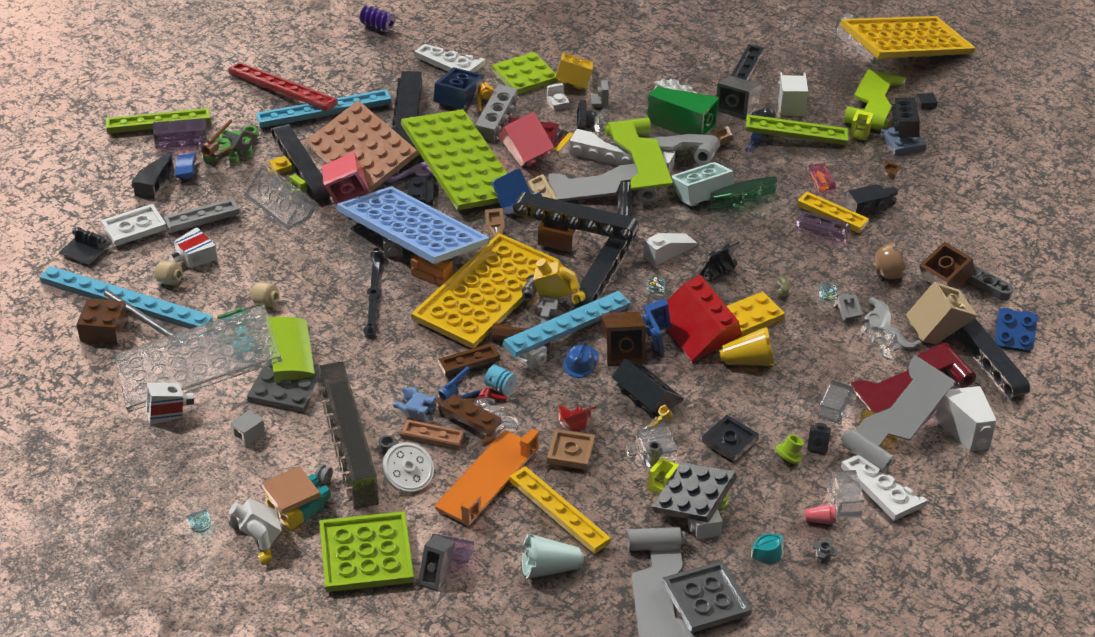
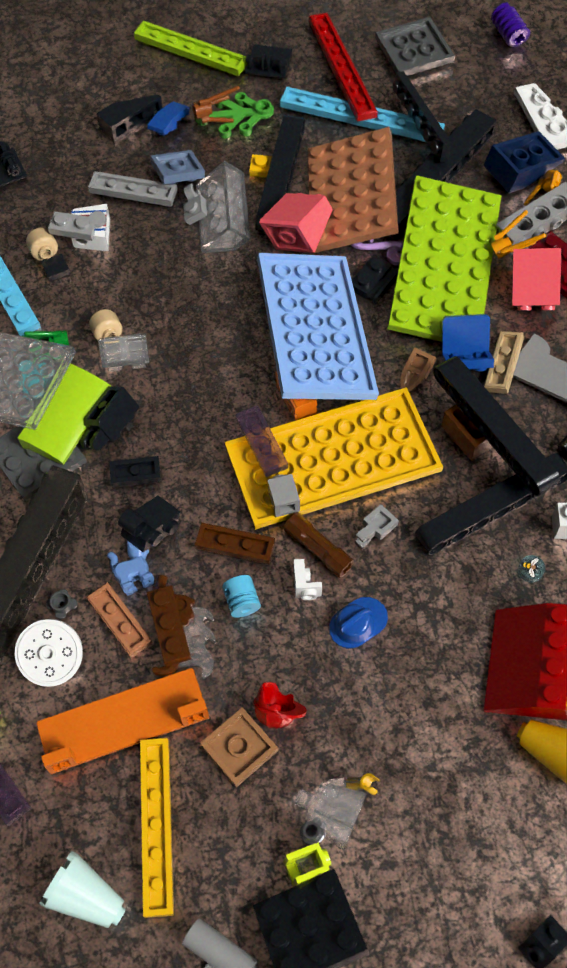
camera: 40 degrees right, 20 degrees up
white plate [101,204,167,246] -> none
clear purple brick [153,118,208,148] -> none
dark grey bracket [225,130,258,151] -> none
lime plate [289,174,307,199] -> none
black piece [363,247,384,338] -> none
blue plant [438,367,482,401] -> none
red hand [478,388,507,404] -> none
medium azure plate [503,291,631,357] -> none
yellow torso [522,258,586,304] -> none
reddish brown slope [601,312,646,365] -> none
black slope [612,358,684,413] -> none
blue bracket [642,299,671,356] -> none
black plate [701,415,759,462] -> none
lime piece [775,434,804,464] -> none
none -> black tile [41,253,71,282]
none -> light grey hinge [48,211,107,241]
none -> black hinge [80,386,140,451]
none -> clear brick [98,333,150,372]
none -> black plate [109,456,161,488]
none -> black hinge [118,495,181,552]
none -> sand blue plate [151,150,205,185]
none -> light grey plate [183,184,207,225]
none -> plate [236,405,288,477]
none -> black hinge [245,44,293,79]
none -> light grey brick [268,474,300,517]
none -> dark grey plate [375,17,455,76]
none -> black plate [392,71,452,162]
none -> light orange plant [491,210,546,259]

